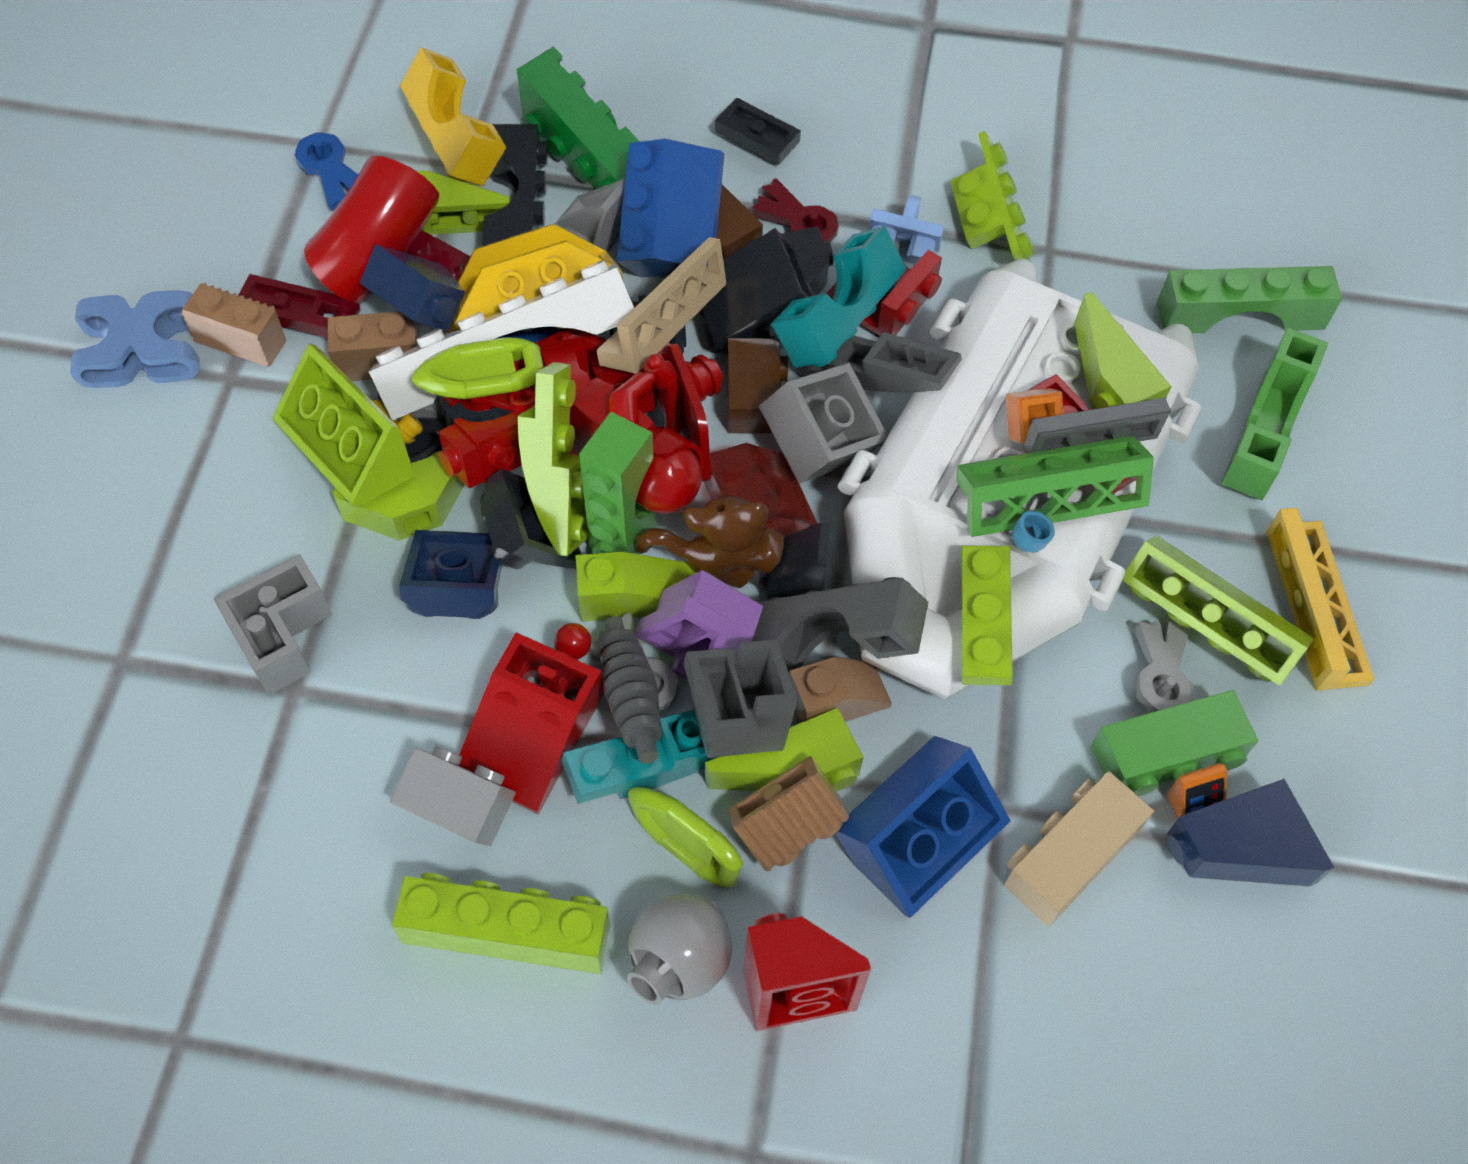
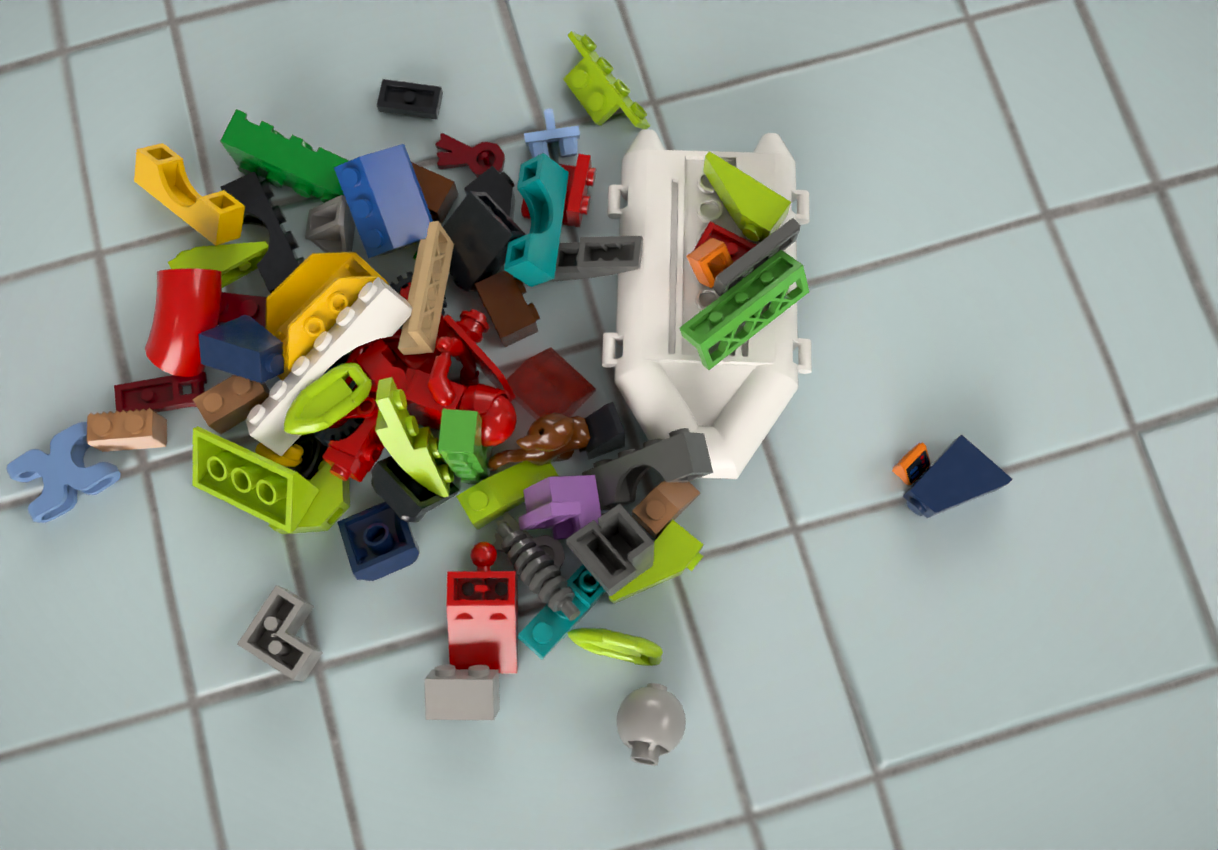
camera: 20 degrees left, 15 degrees up
blue piece [295,132,359,211] -> none
lime brick [392,873,611,974] -> none
medium nougat brick [728,756,849,871] -> none
red slope [743,913,871,1031] -> none
light grey brick [759,363,888,484] -> none
blue slope [835,736,1011,918] -> none
lime plate [961,546,1013,685] -> none
tan brick [1004,771,1154,927] -> none
dark azure hinge [1012,511,1055,553] -> none
bright green brick [1091,690,1259,796] -> none
lime brick [1122,535,1314,686] -> none
light grey piece [1134,619,1193,713] -> none
bright green arch [1157,266,1342,333] -> none
bright green arch [1221,327,1329,501] -> none
yellow fence [1266,507,1375,691] -> none

